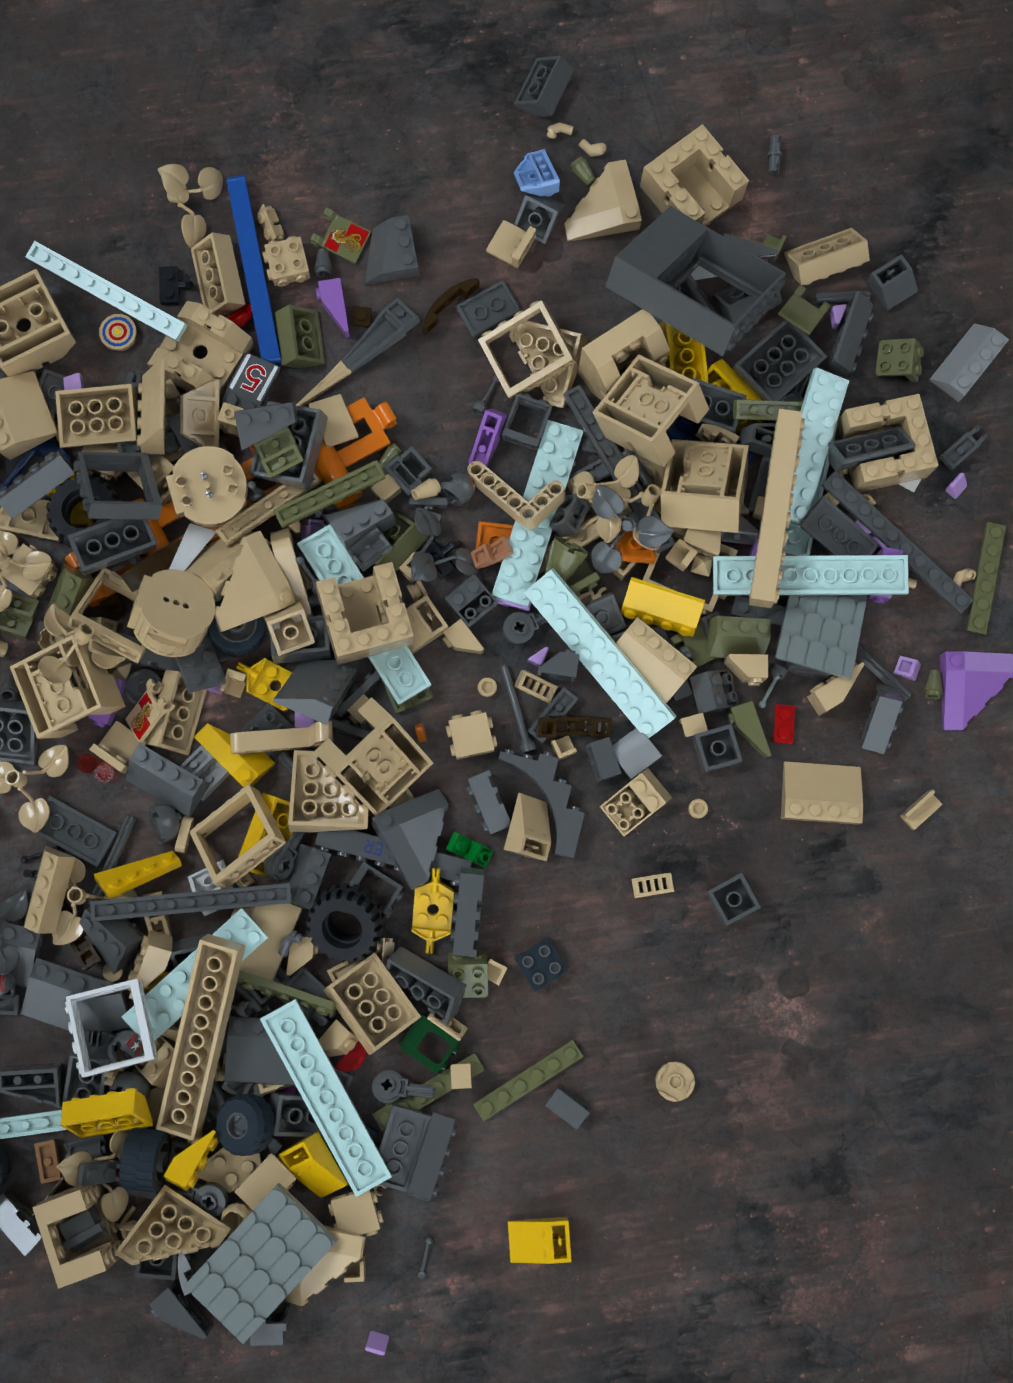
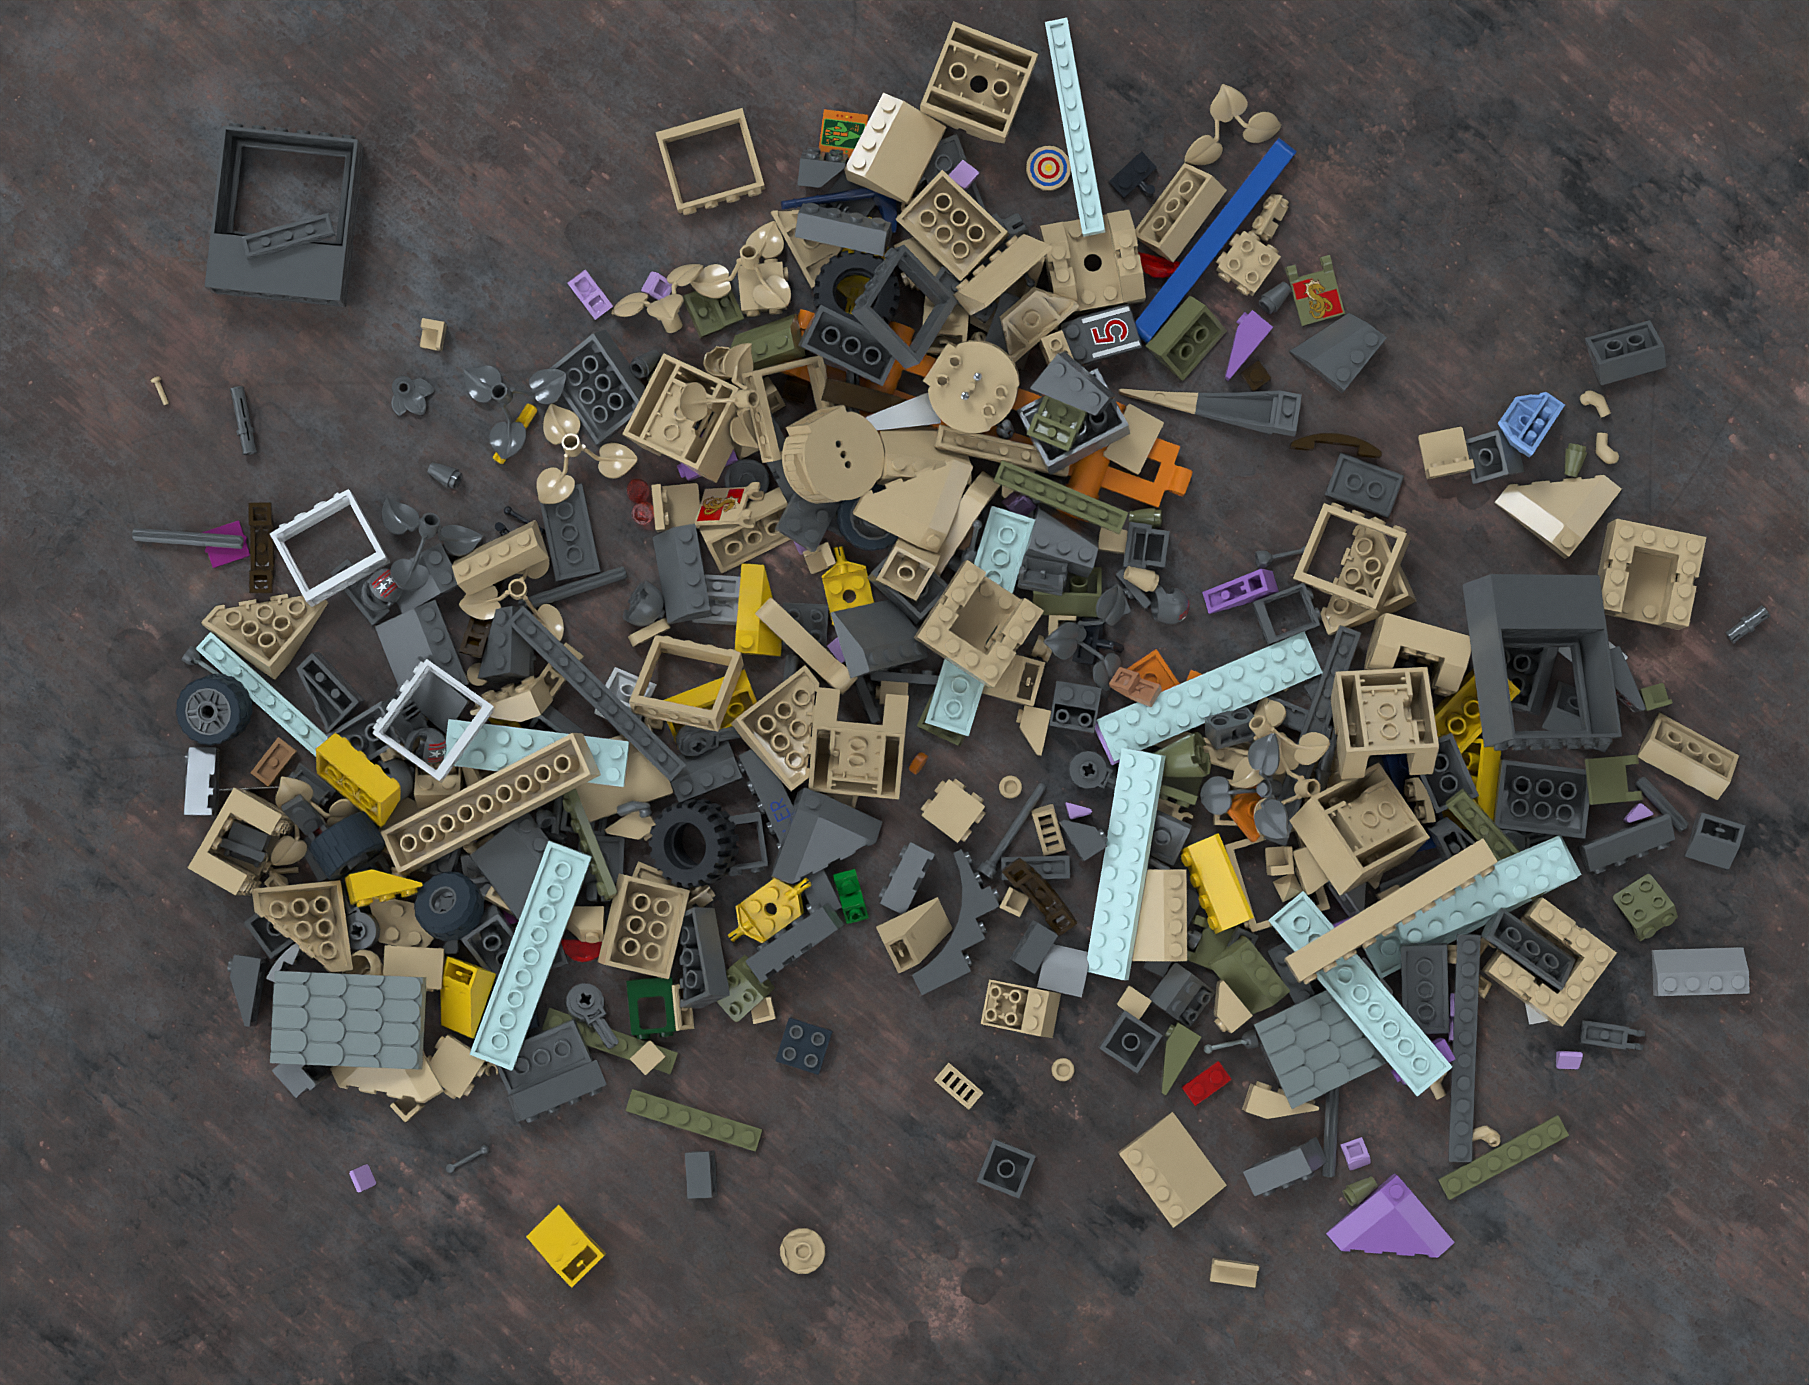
camera: 60 degrees right, 5 degrees up
yellow wing [93,851,182,899] -> none
tan beam [467,461,566,530] -> none

